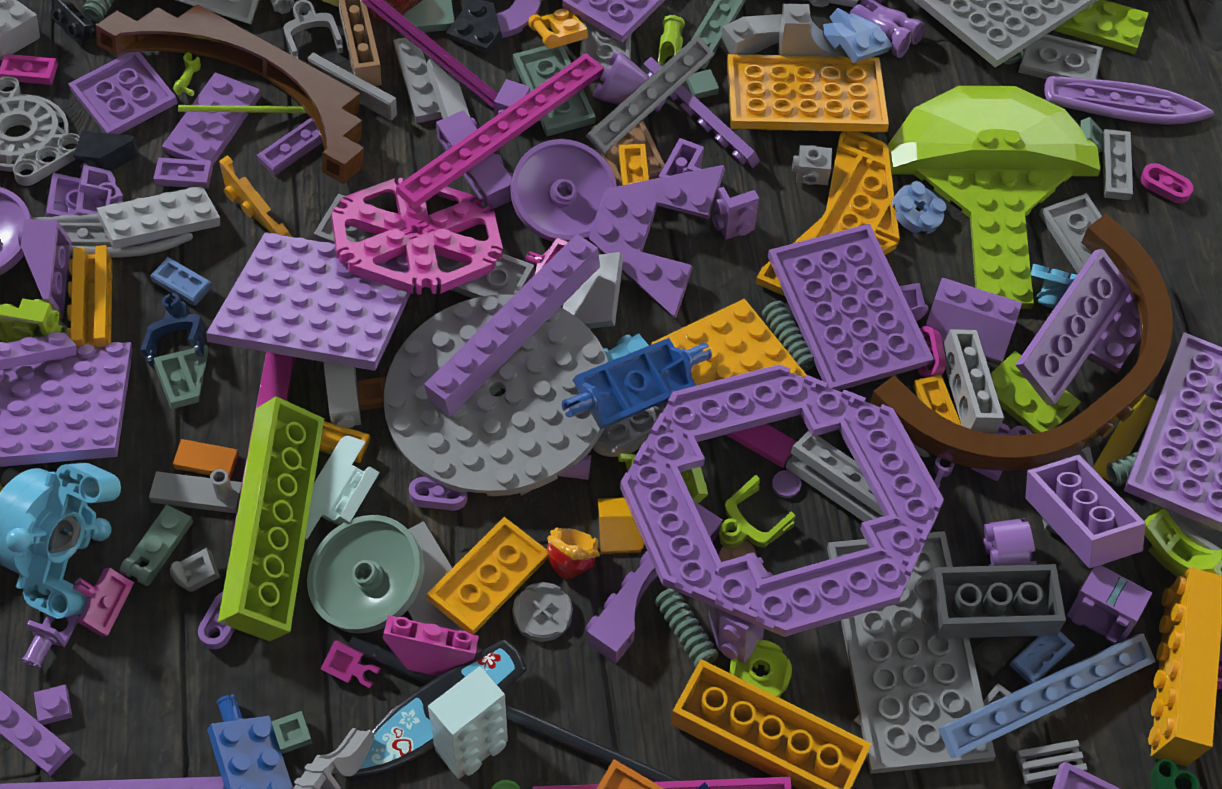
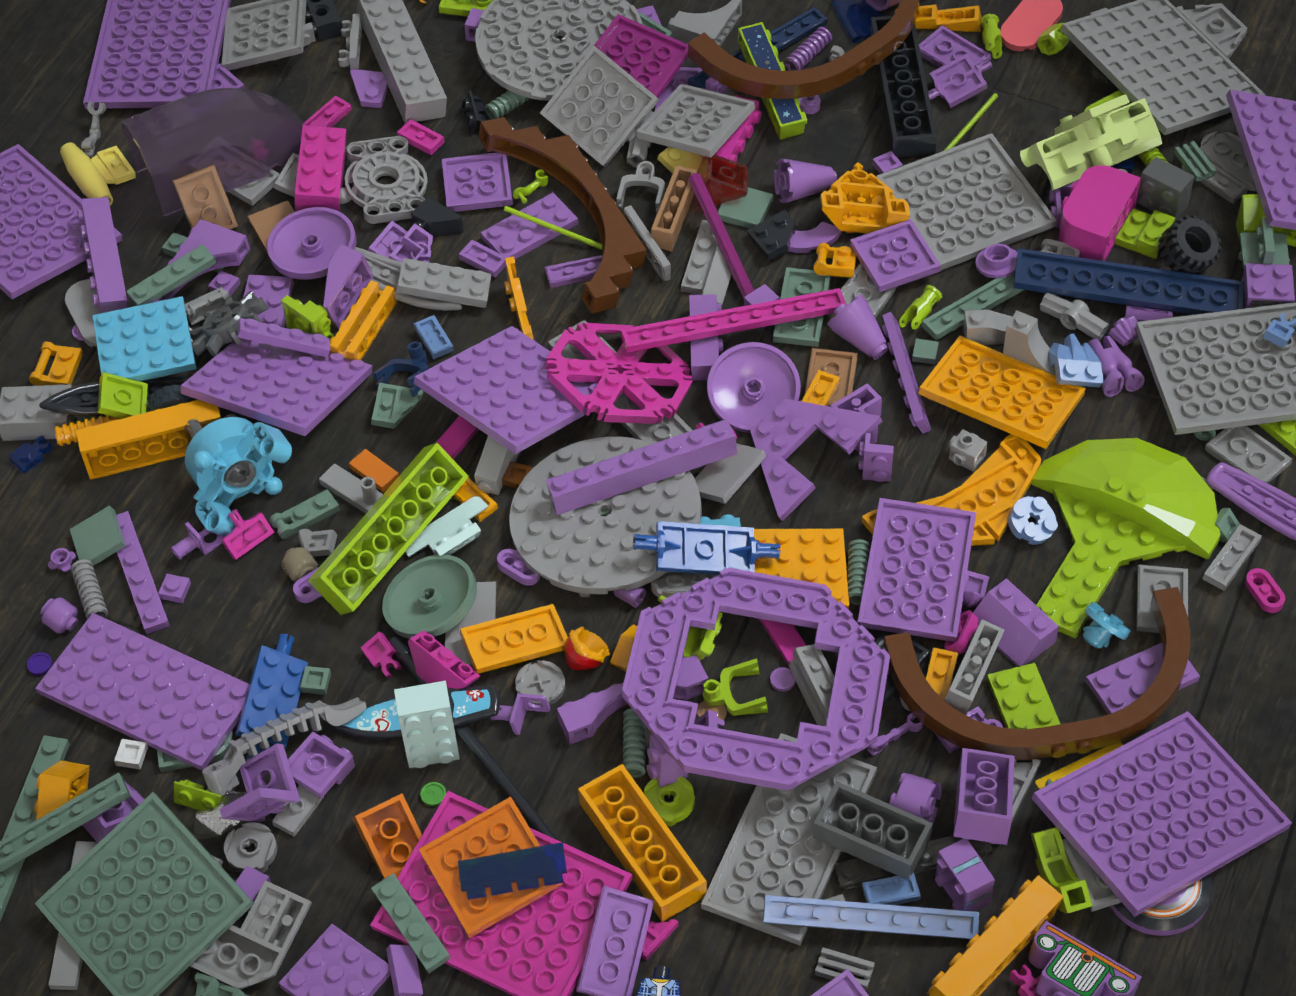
camera: 35 degrees right, 5 degrees down
light grey tile [586,35,715,155] -> none
medium lavender plate [1016,249,1132,405] -> none
none -> dark tan head [281,547,318,582]
none -> medium lavender bracket [491,693,550,735]

